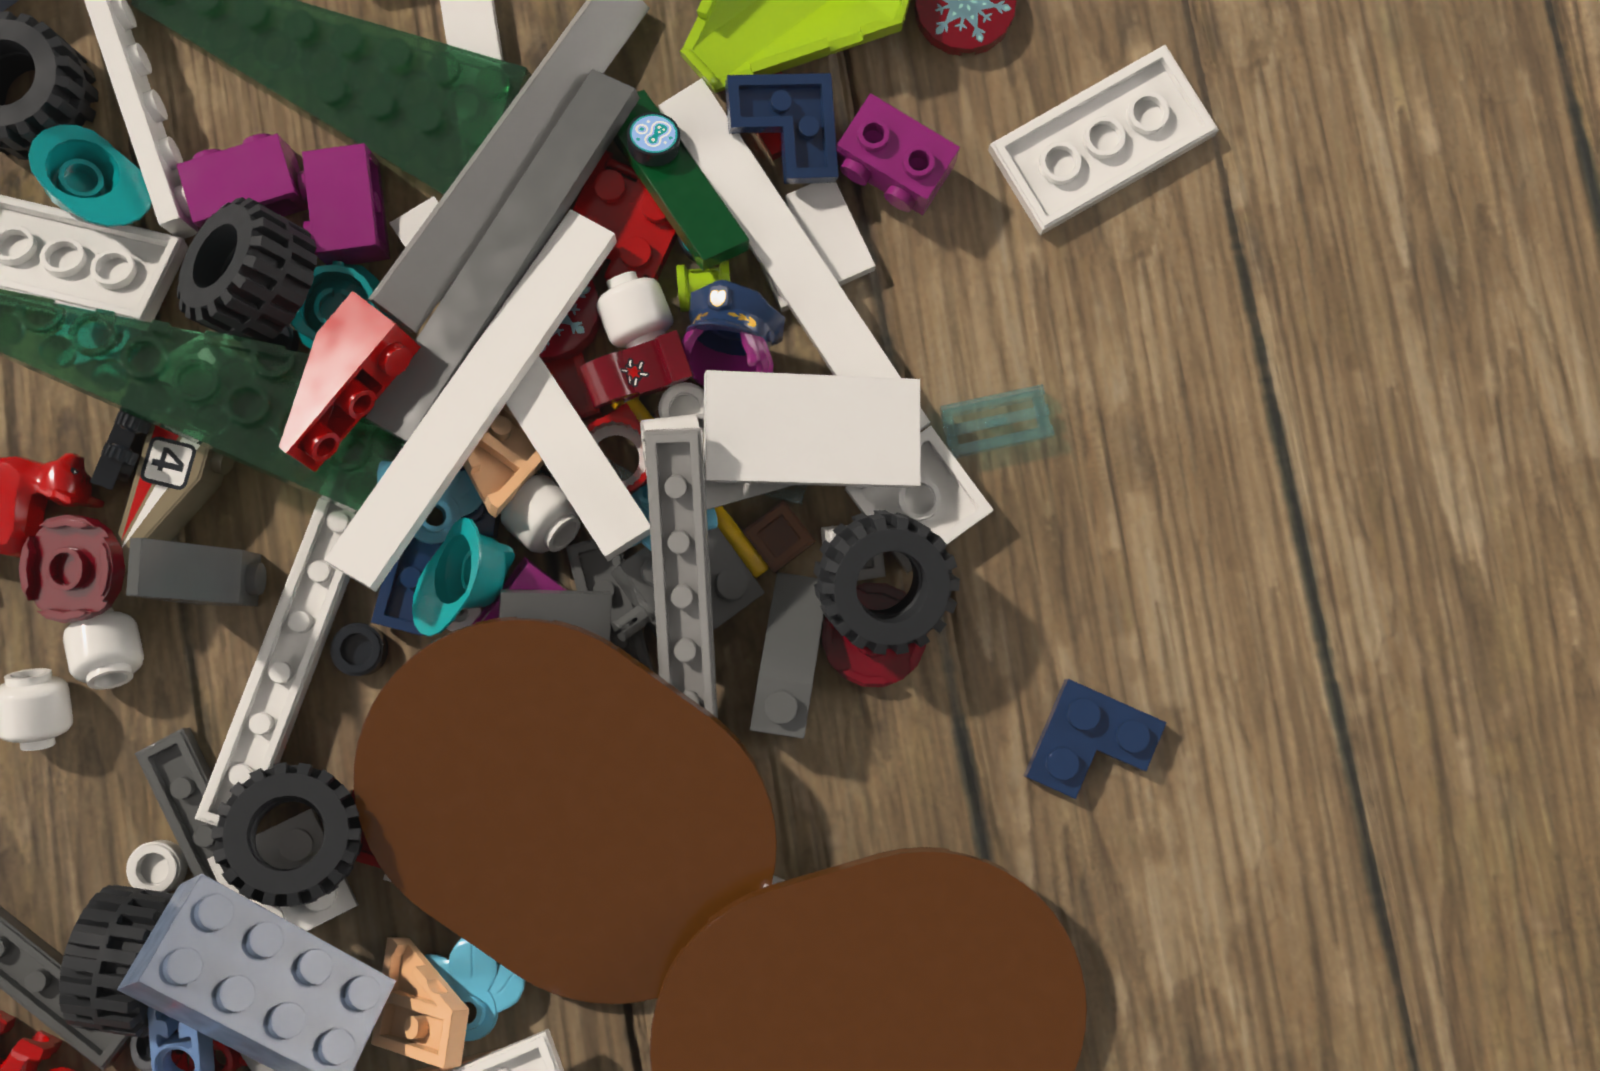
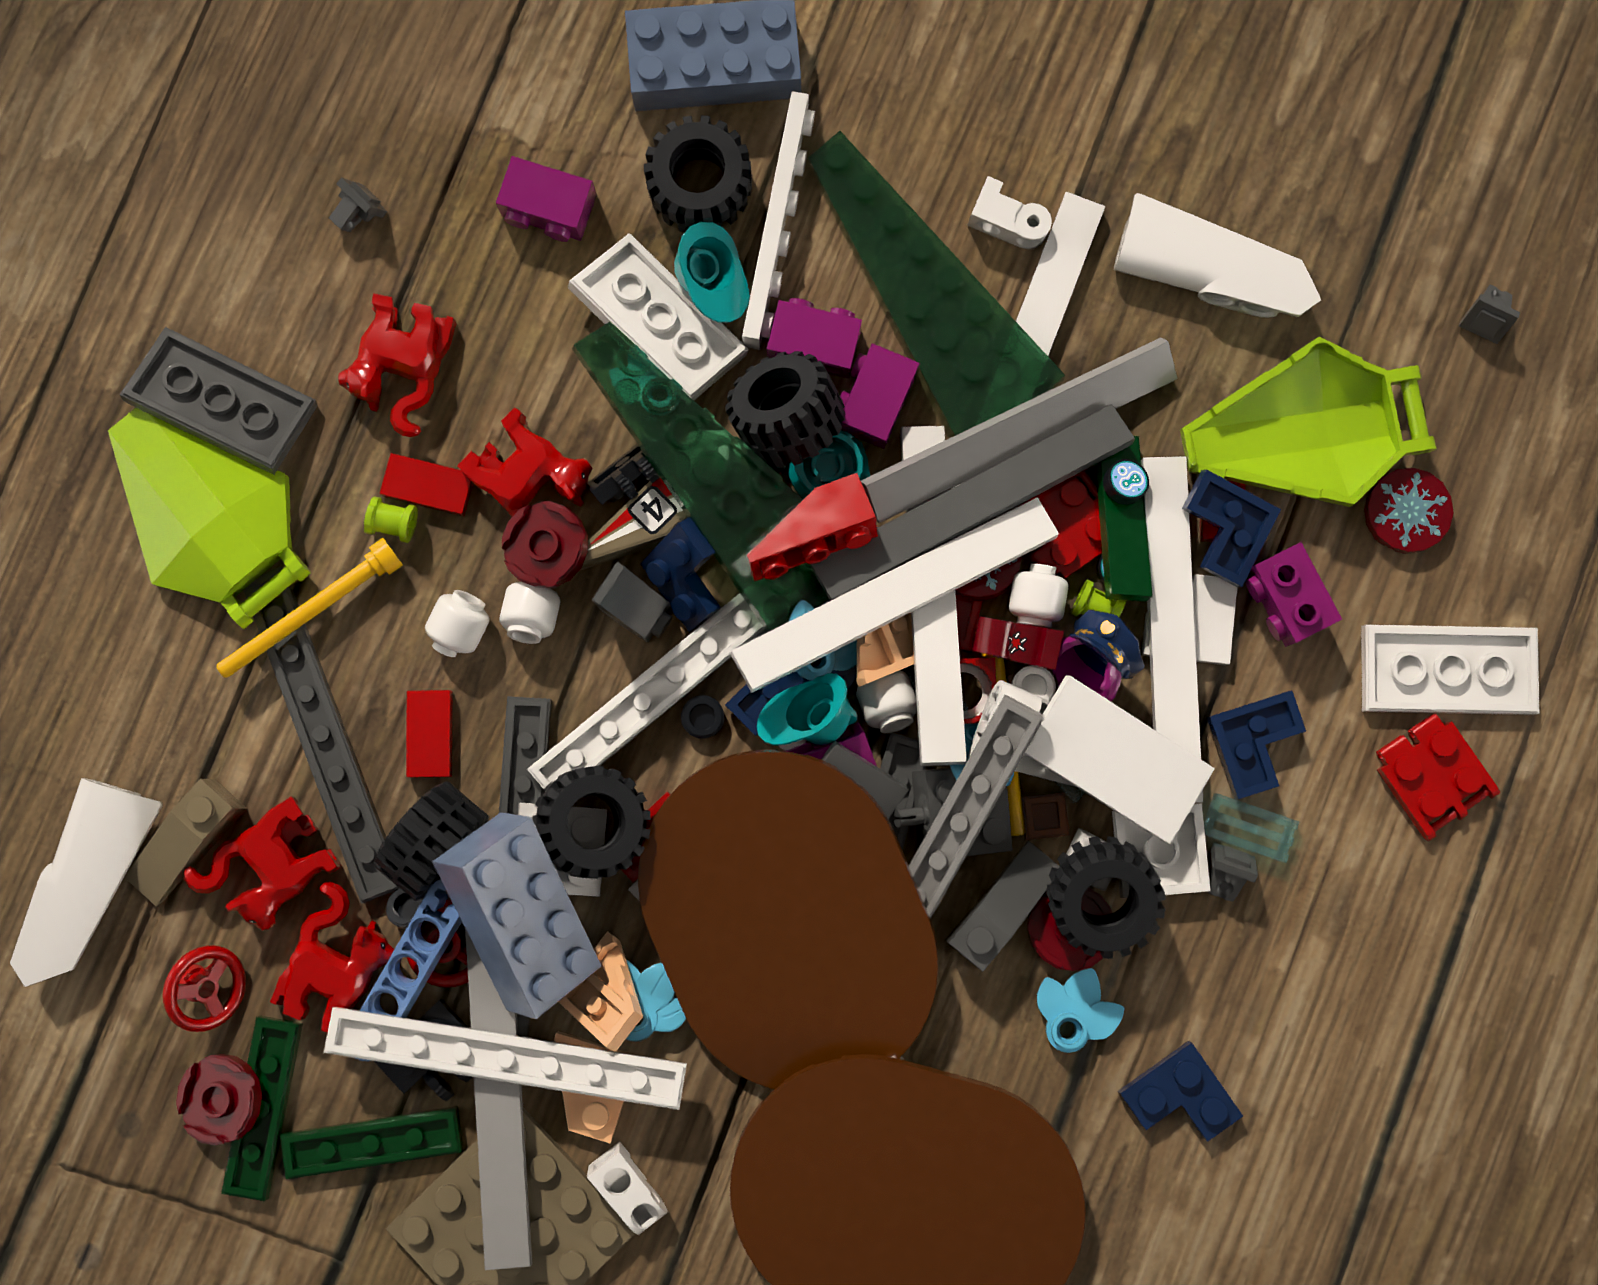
camera: 30 degrees right, 0 degrees up
white tile [126,840,188,893] -> none
none -> red tile [406,690,453,778]
none -> dark blue plate [640,517,721,633]
none -> medium azure plate [1037,968,1125,1053]
none -> dark blue plate [1207,690,1306,800]
none -> dark grey brick [1208,843,1258,902]
none -> red plate [1376,714,1500,842]

